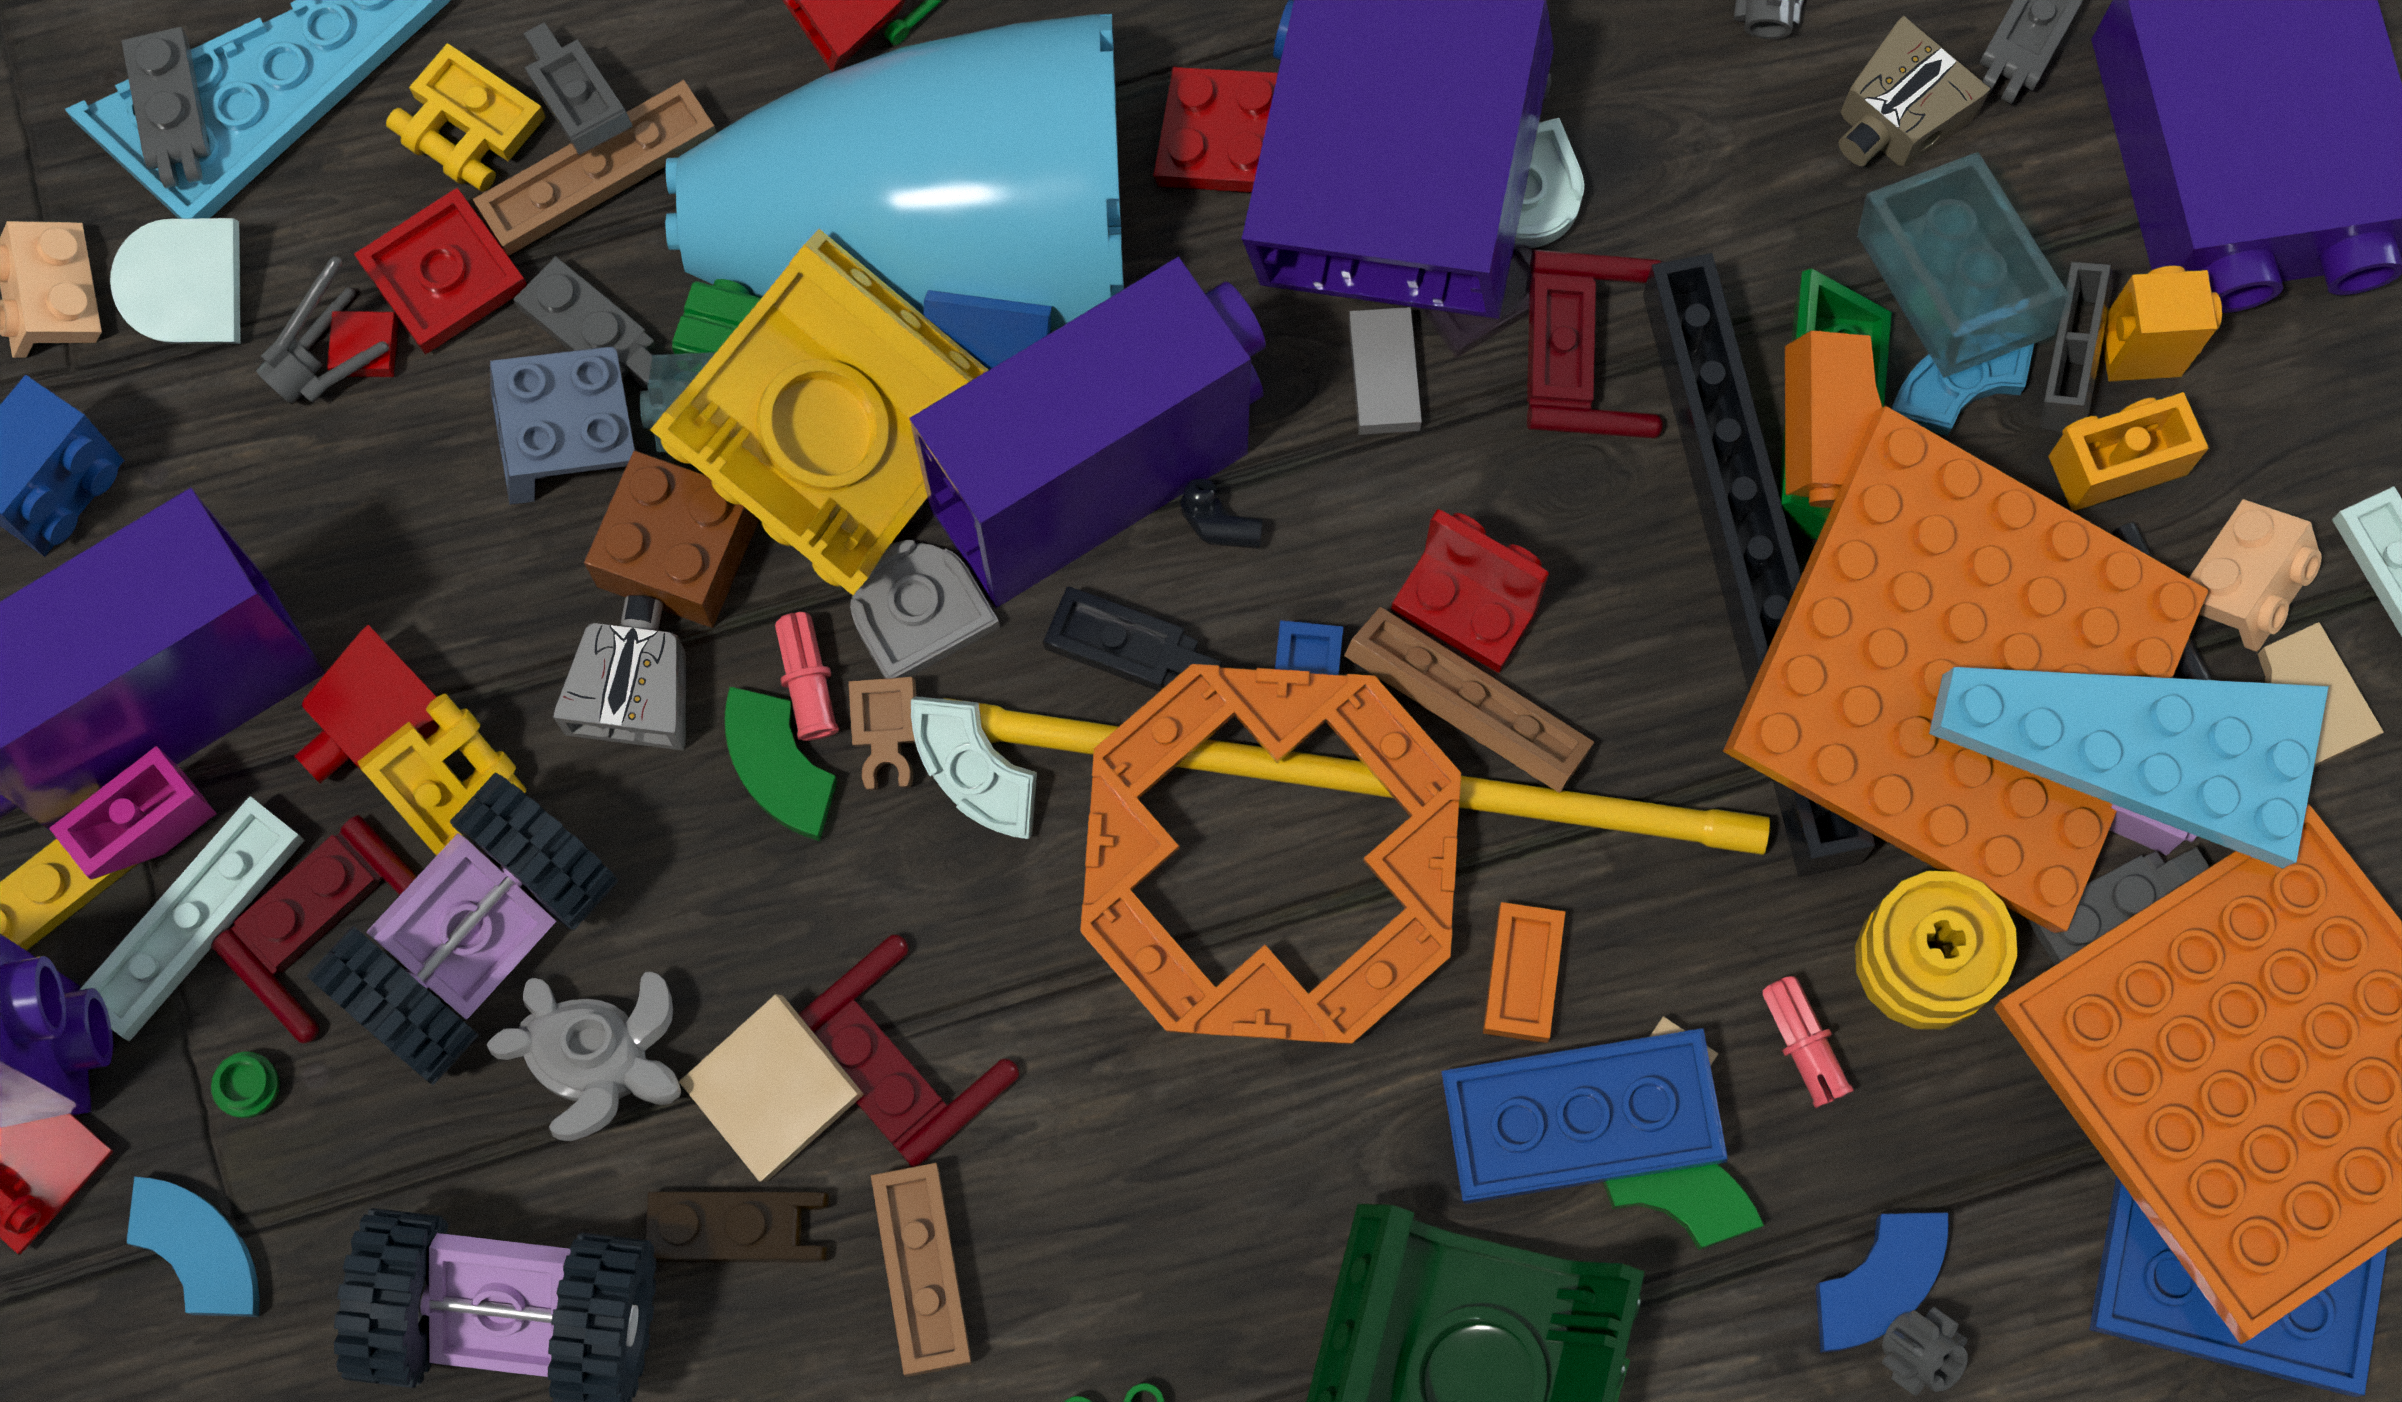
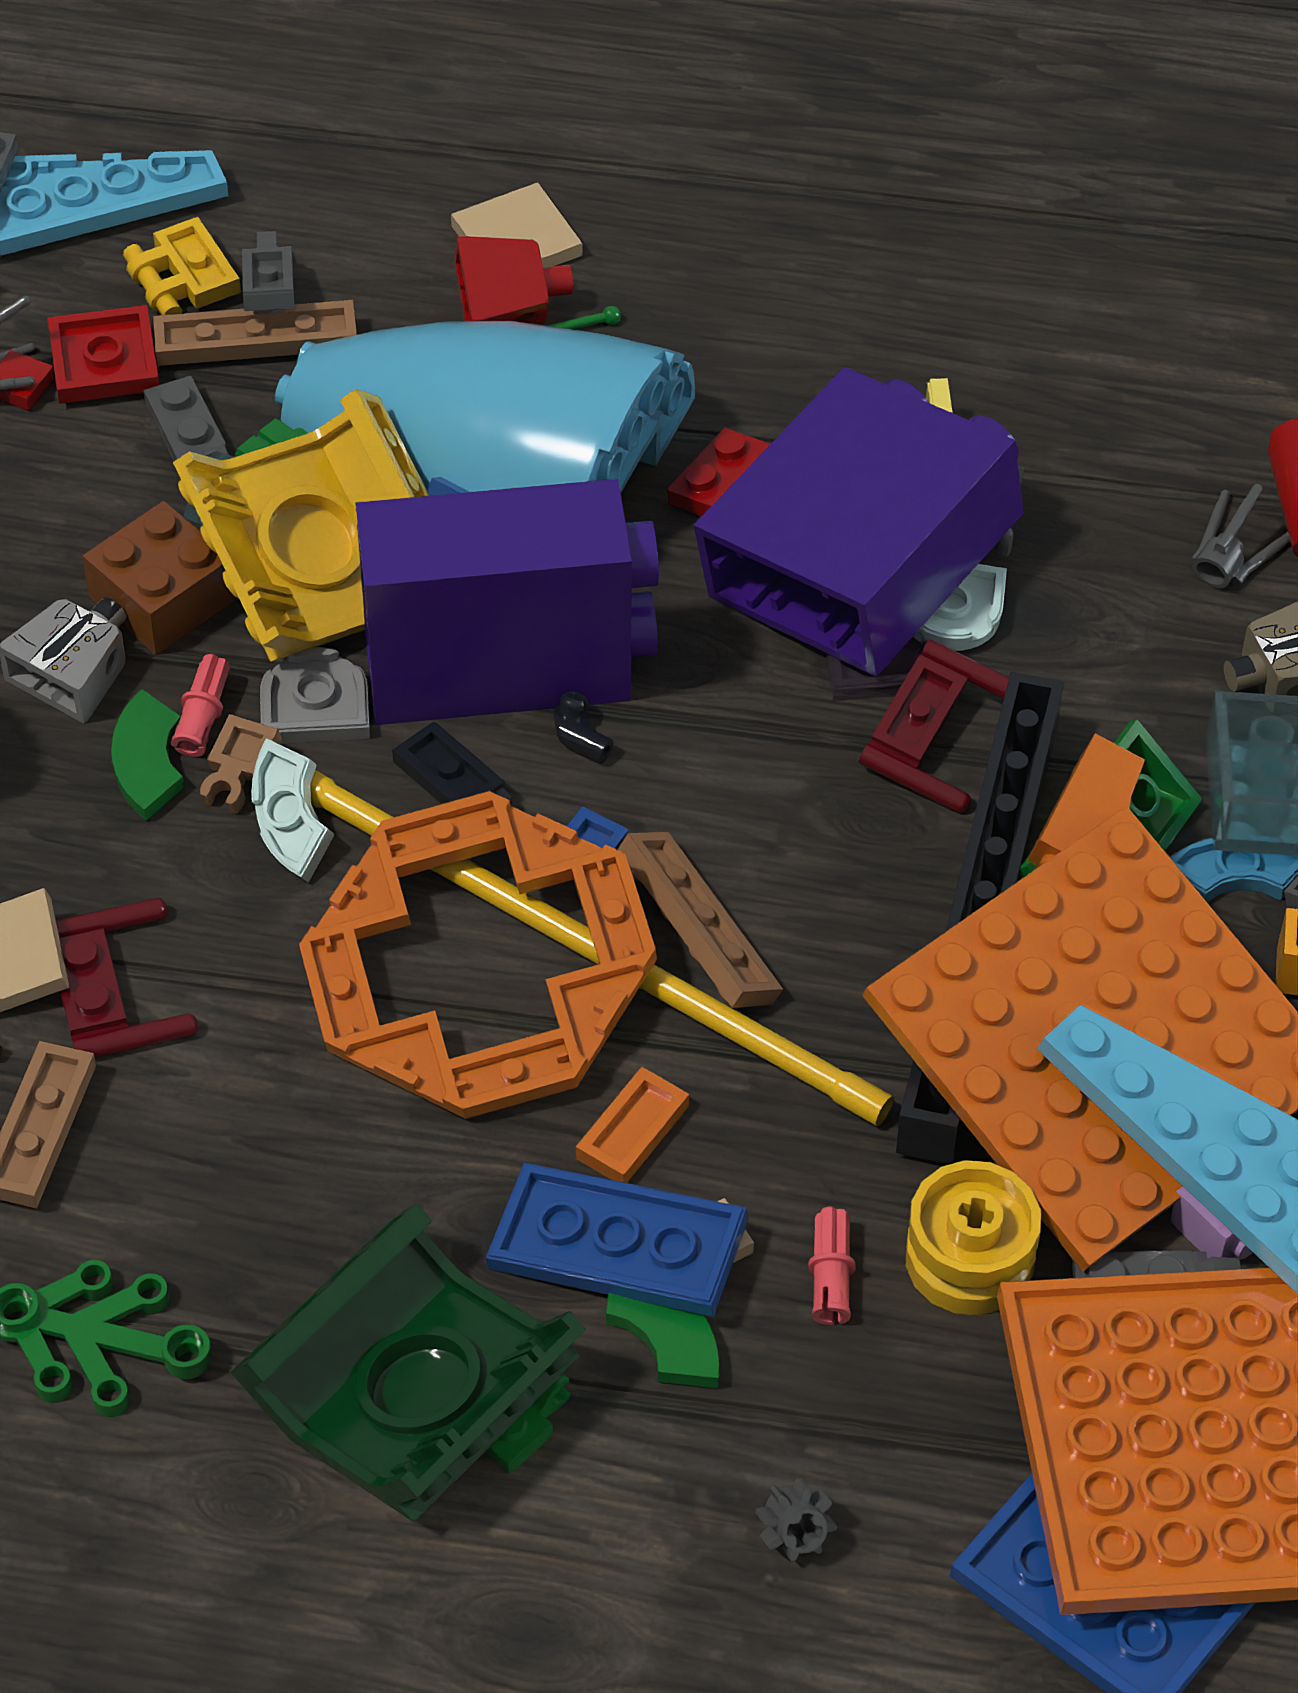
camera: 25 degrees right, 20 degrees down
sand blue bracket [490,347,635,505] -> none
light grey tile [1349,307,1422,435] -> none
red bracket [1391,509,1549,673] -> none
blue tile [1816,1213,1948,1353] -> none

